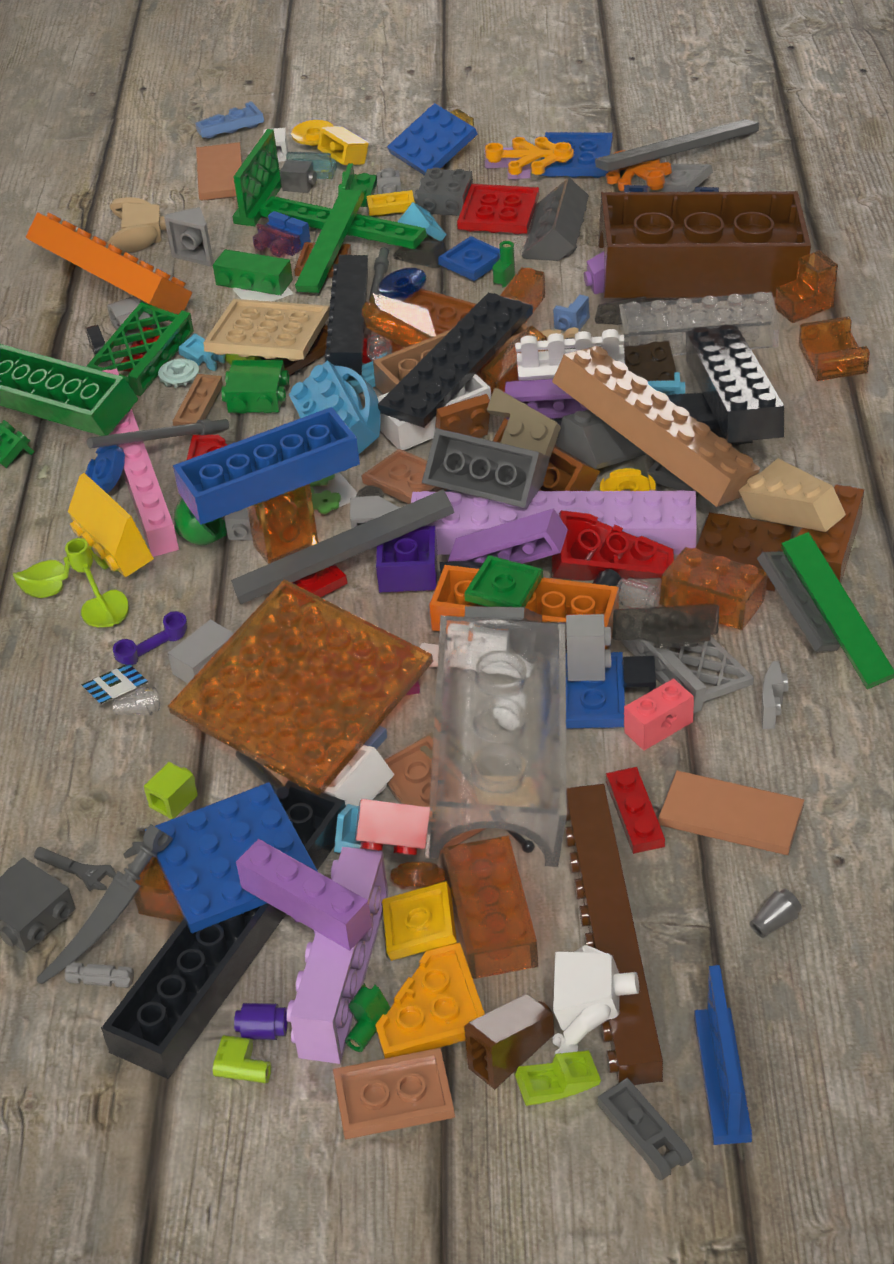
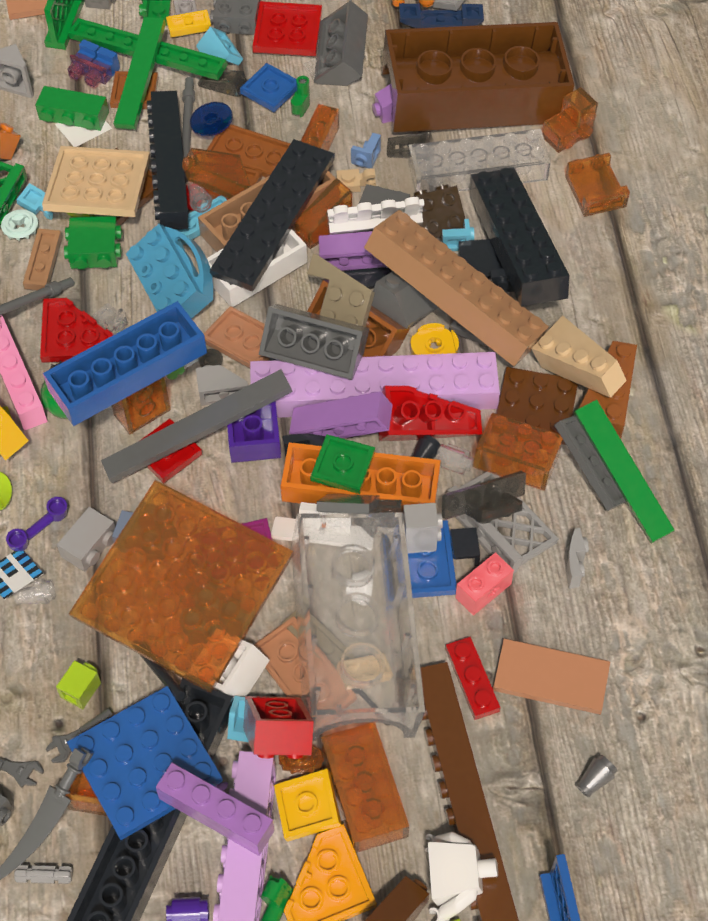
camera: 10 degrees left, 15 degrees up
dark orange plate [435,394,490,438] -> none

